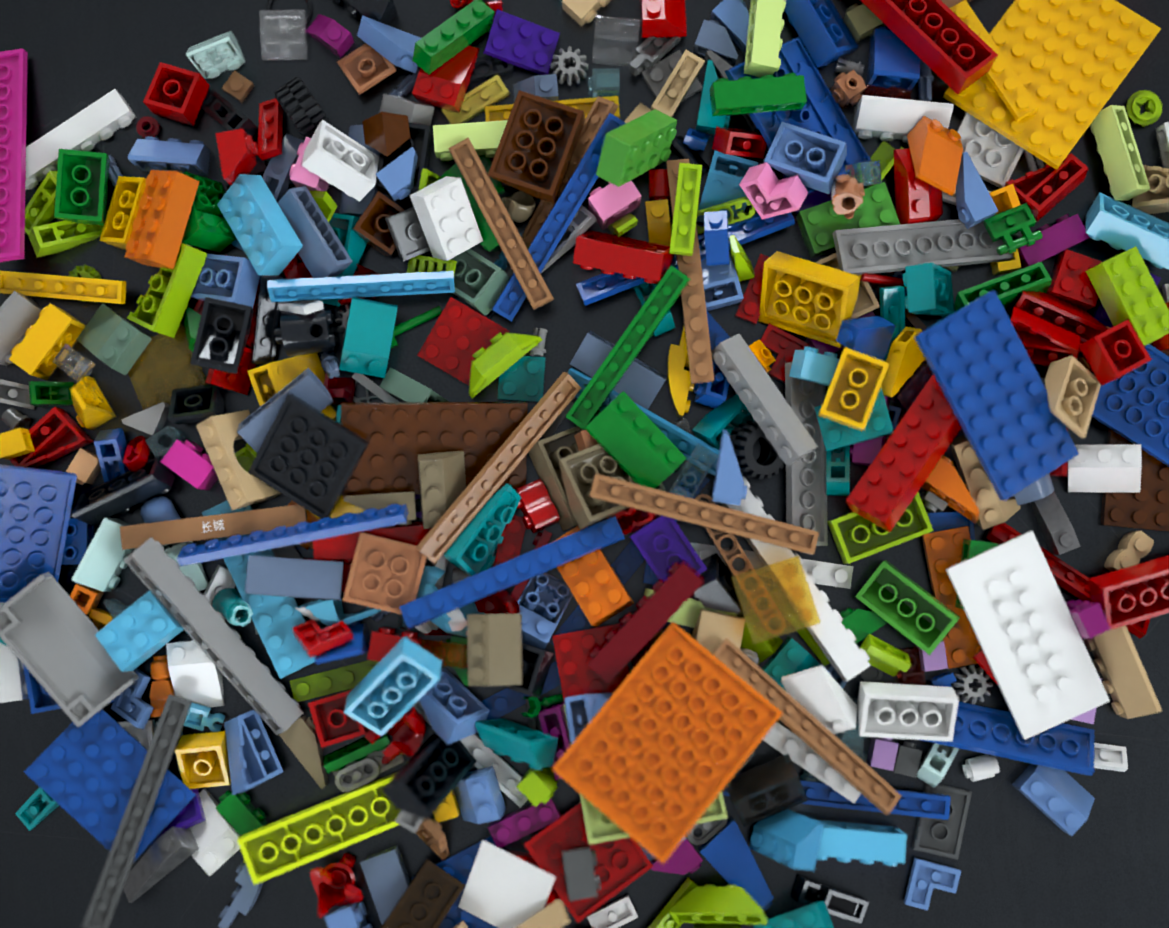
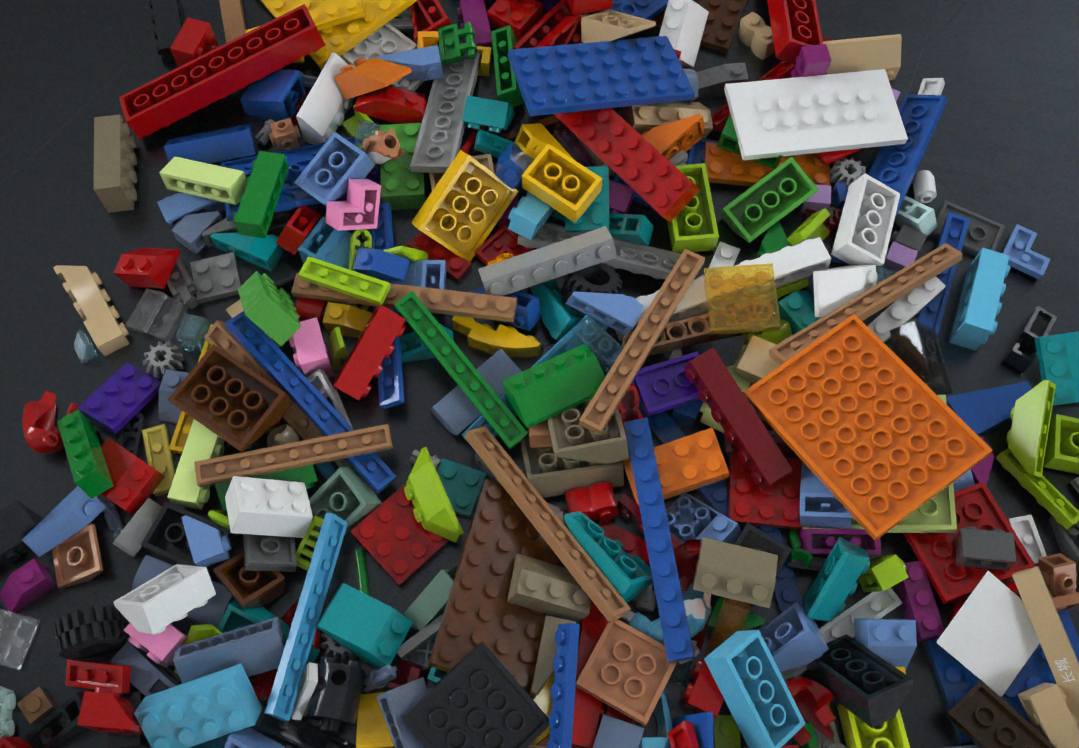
camera: 75 degrees left, 20 degrees down
reddish brown slope [362,112,411,157] -> none
light grey plate [395,811,423,833] -> none
medium nougat wing [415,818,450,861] -> none
tan plate [651,50,705,117] -> none
blue plate [683,127,710,151] -> none
dark azure slope [749,805,824,871] -> none
olive slope [843,4,886,43] -> none
medium blue slope [1012,763,1095,836] -> none

